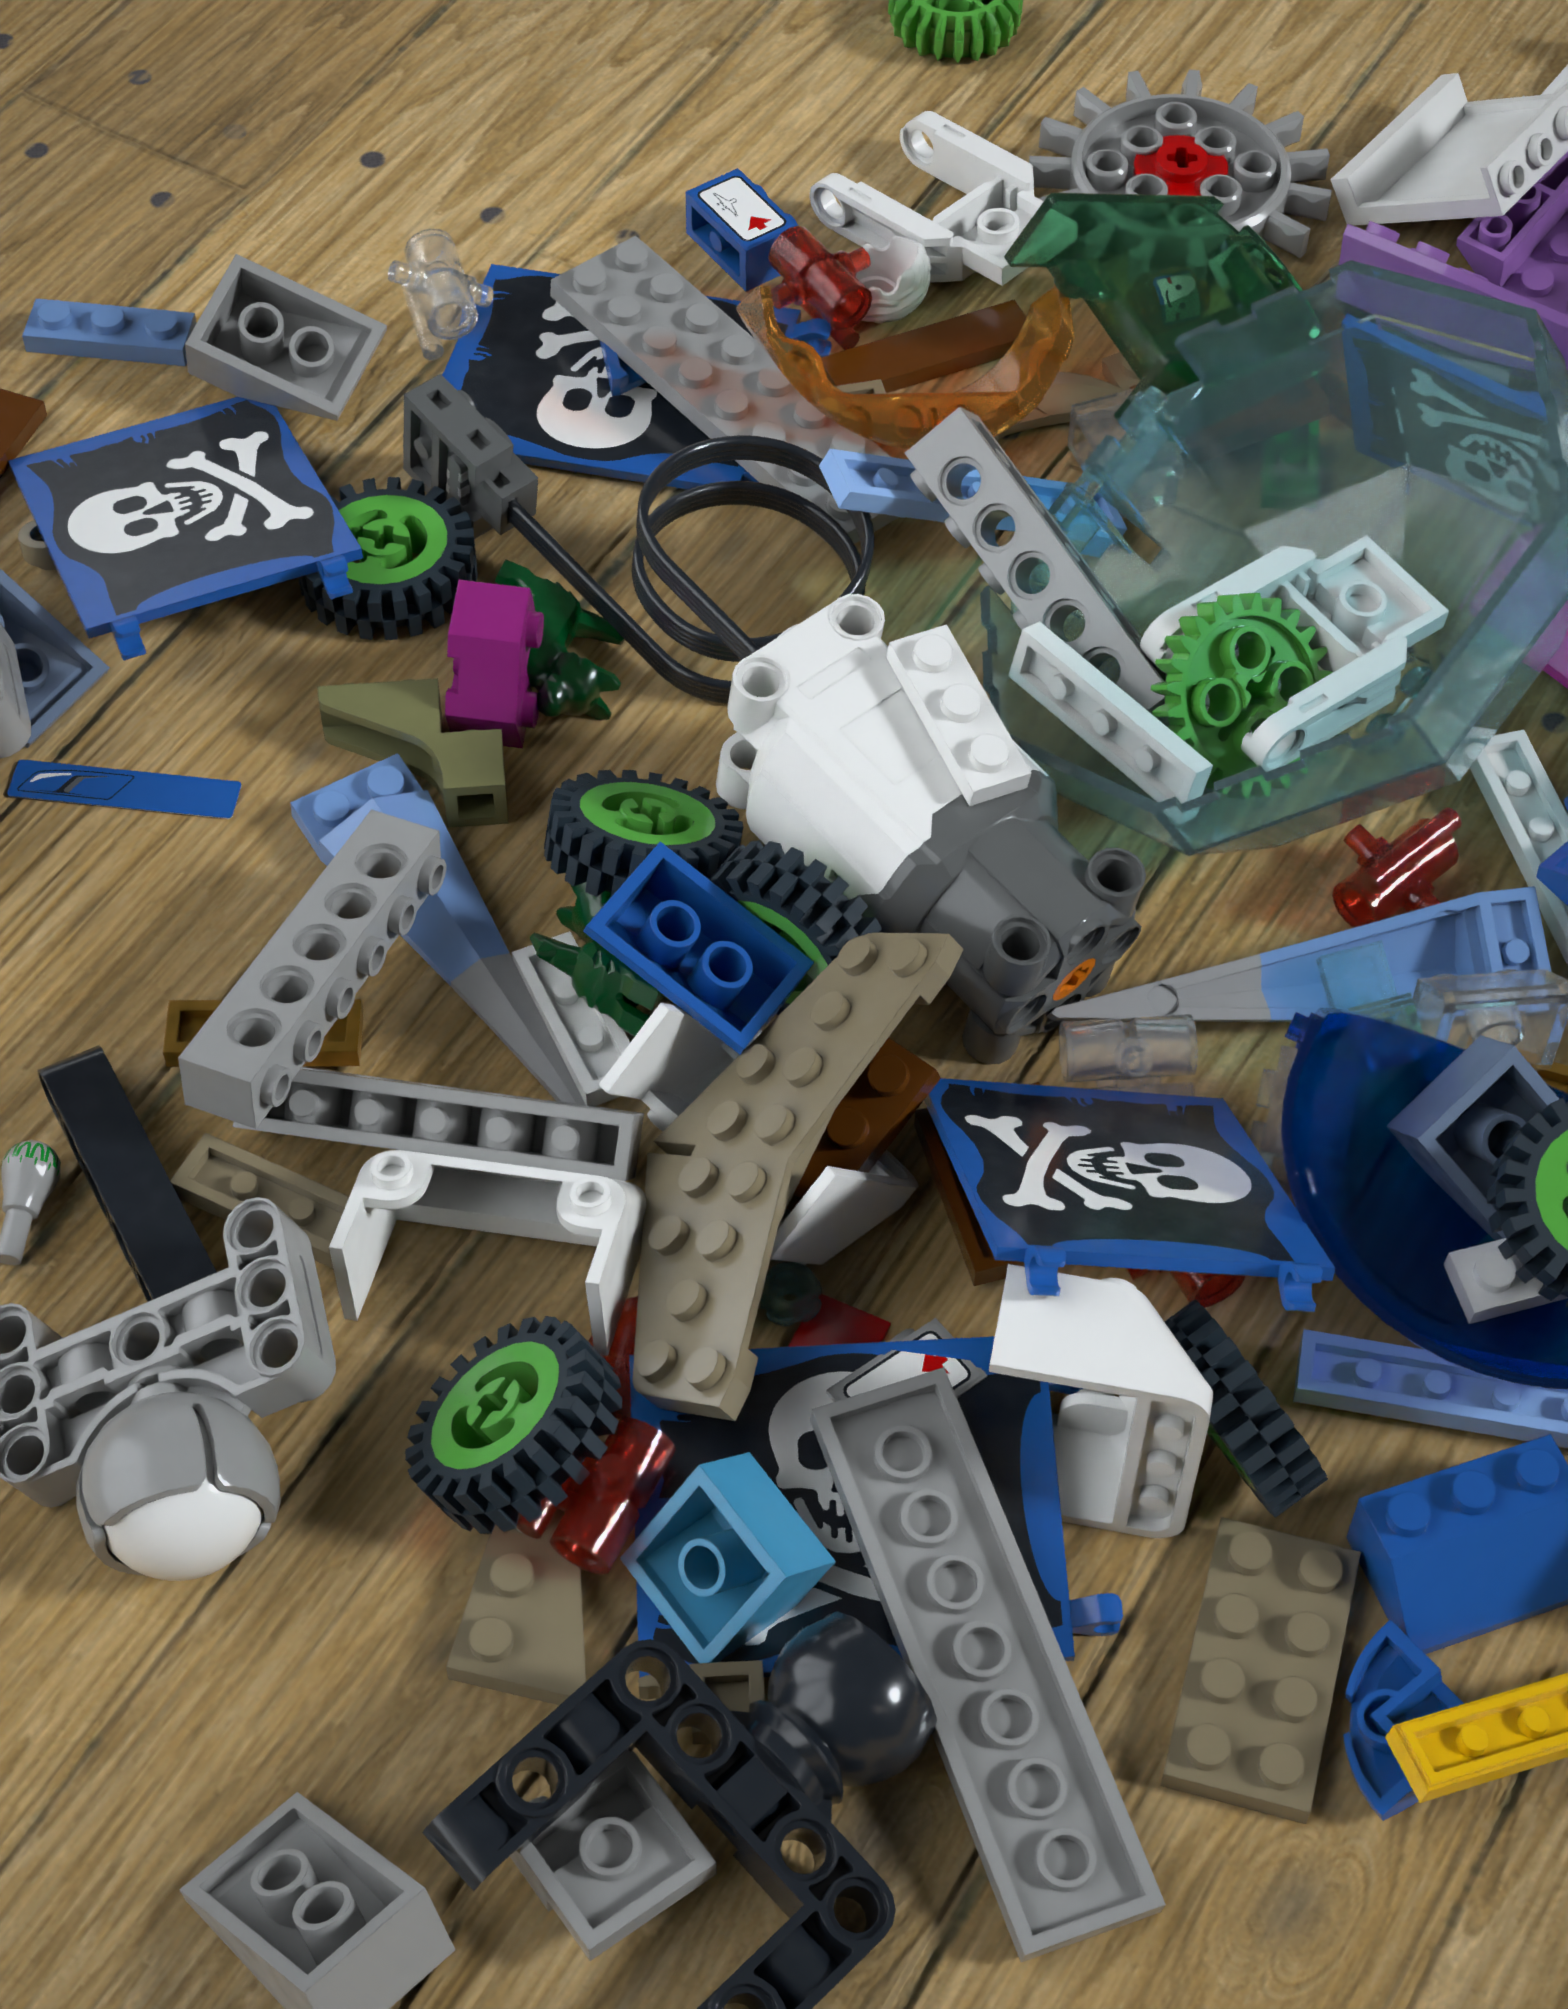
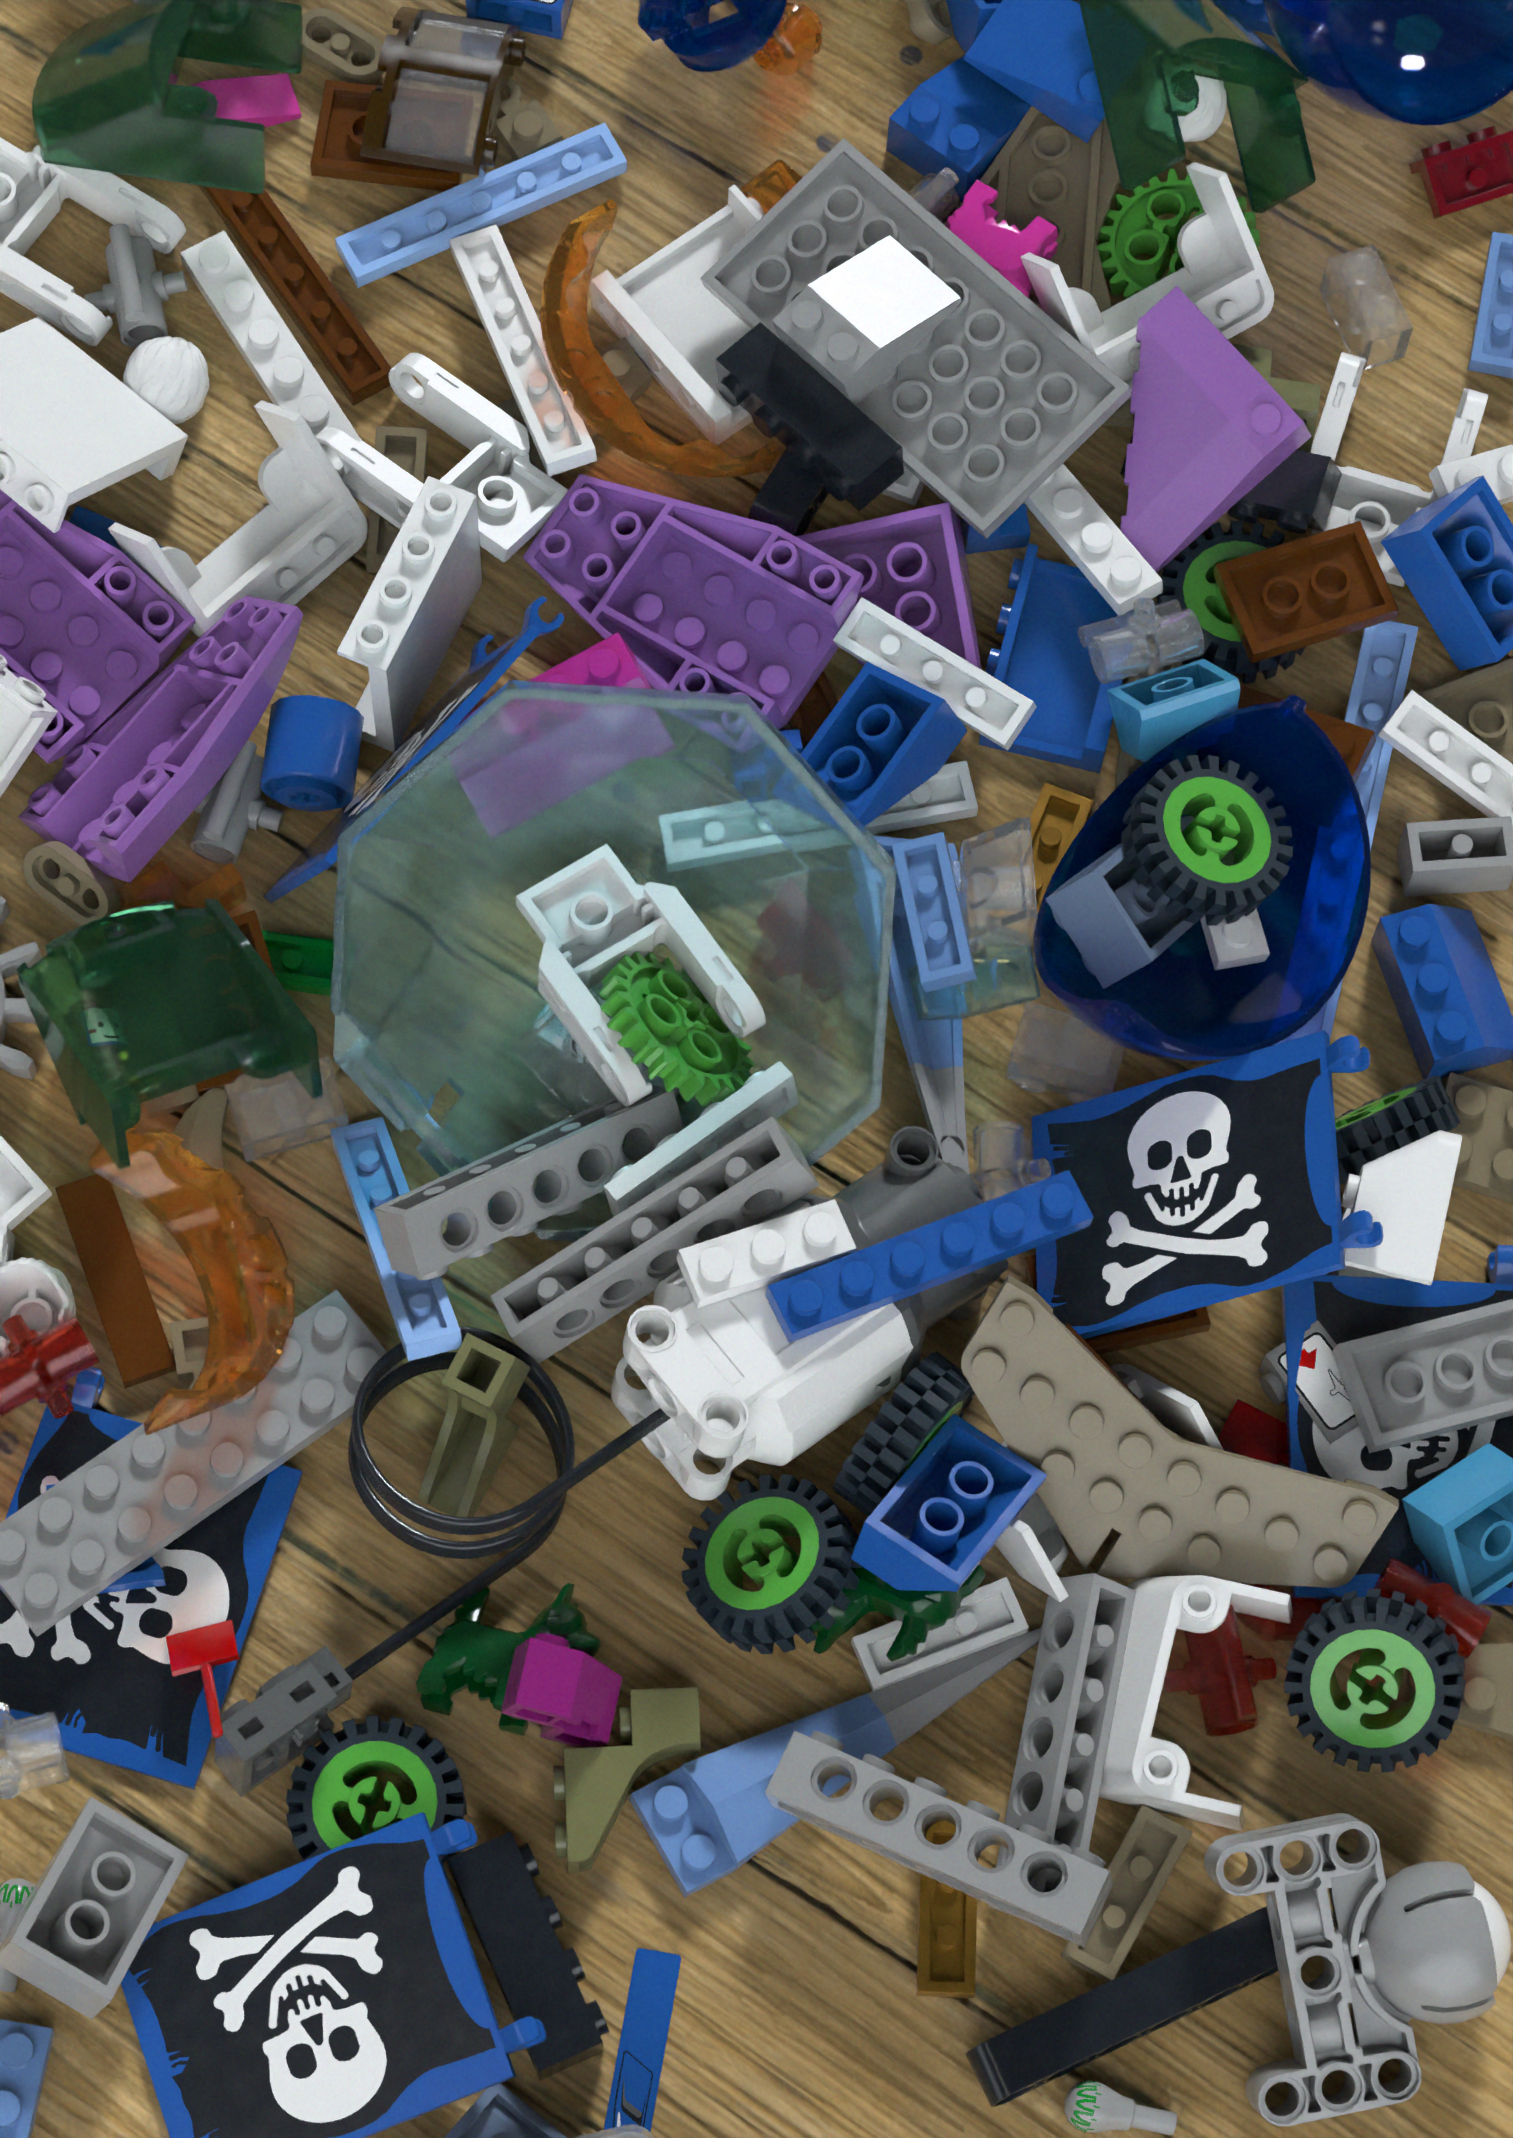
camera: 90 degrees left, 15 degrees up
none -> red piece [166,1619,239,1738]
none -> olive arch [418,1333,531,1517]
none -> black brick [447,1831,609,2080]
none -> light grey brick [491,1116,820,1363]
none -> blue plate [765,1170,1094,1343]
none -> medium blue plate [892,832,977,993]
none -> clear red pin [1164,1605,1277,1737]

